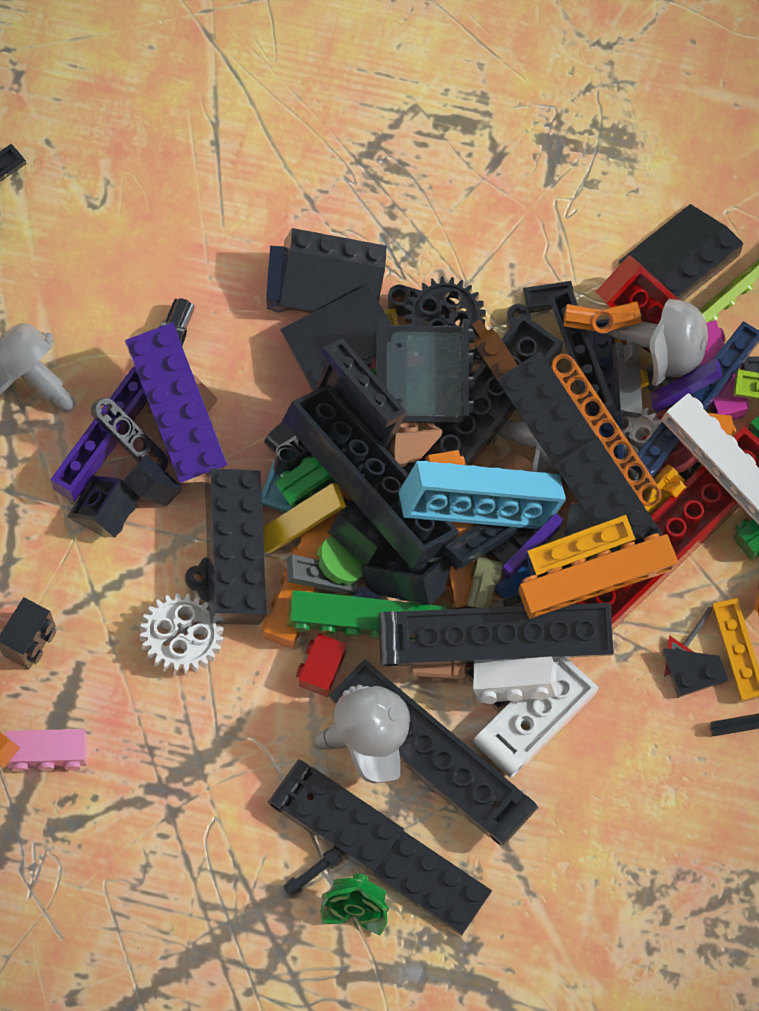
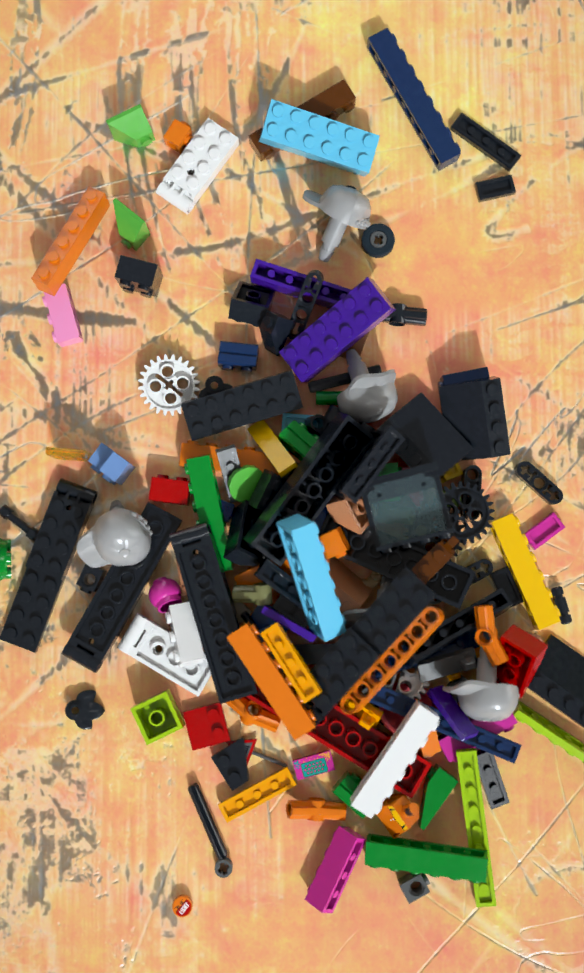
camera: 80 degrees right, 15 degrees up
none -> clear yellow tile [45,447,92,462]
none -> black plate [65,690,105,730]
none -> black brick [76,563,107,594]
none -> medium blue brick [88,443,135,485]
none -> lime brick [131,689,185,745]
none -> dark pink piece [148,577,182,613]
none -> red plate [183,702,231,751]
none -> dark blue brick [218,341,259,373]
none -> orange piece [225,697,281,733]
none -> tile [292,750,335,781]
none -> black axle [308,365,382,393]
none -> green cylinder [316,391,343,405]
none -> light grey piece [336,349,398,423]
none -> black bush [361,223,395,258]
none -> black tile [474,174,516,202]
none -> yellow brick [489,513,561,630]
none -> black beam [515,461,563,505]
none -> dark pink tile [524,512,565,550]
none -> black axle [551,586,572,624]

